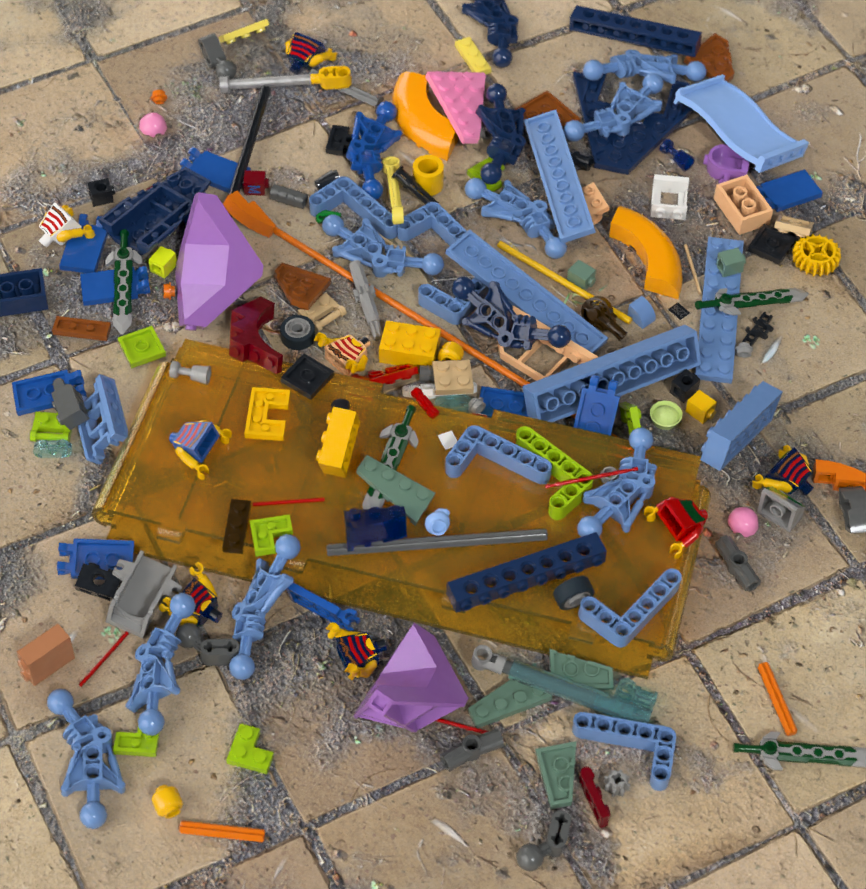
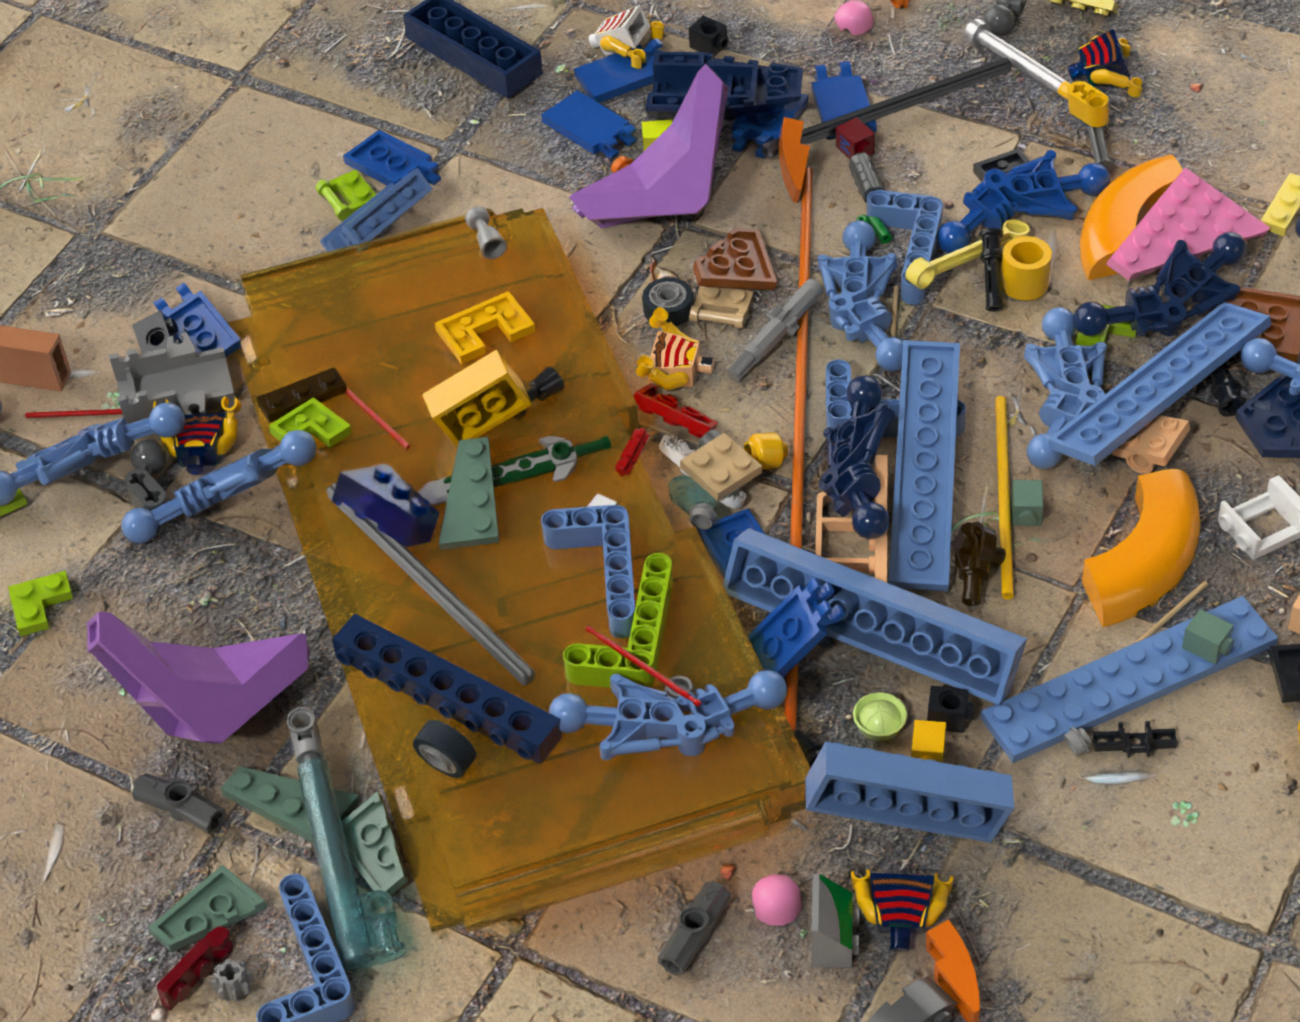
camera: 60 degrees right, 5 degrees down
clear light blue plate [33,439,72,458] -> none
dark grey hinge [51,378,90,430] -> none
dark orange plate [52,316,111,341] -> none
sword [105,229,142,335] -> none
lime plate [117,326,166,369] -> none
torso [169,420,232,480] -> none
dark red arch [229,296,283,374] -> none
black plate [280,353,335,400] -> none
blue tile [286,583,361,631] -> none
black cone [314,170,340,190] -> none
torso [326,622,387,680] -> none
yellow brick [379,320,441,369] -> none
medium blue beam [397,202,467,246] -> none
light blue animal [425,508,450,536] -> none
red axle [436,718,489,734] -> none
dark grey beam [516,811,571,872] -> none
medium blue beam [578,568,682,648] -> none
lime plate [619,402,642,436] -> none
medium blue brick [628,296,656,329] -> none
red torso [644,497,708,559] -> none
black sticker [668,302,690,320] -> none
sword [695,288,809,316] -> none

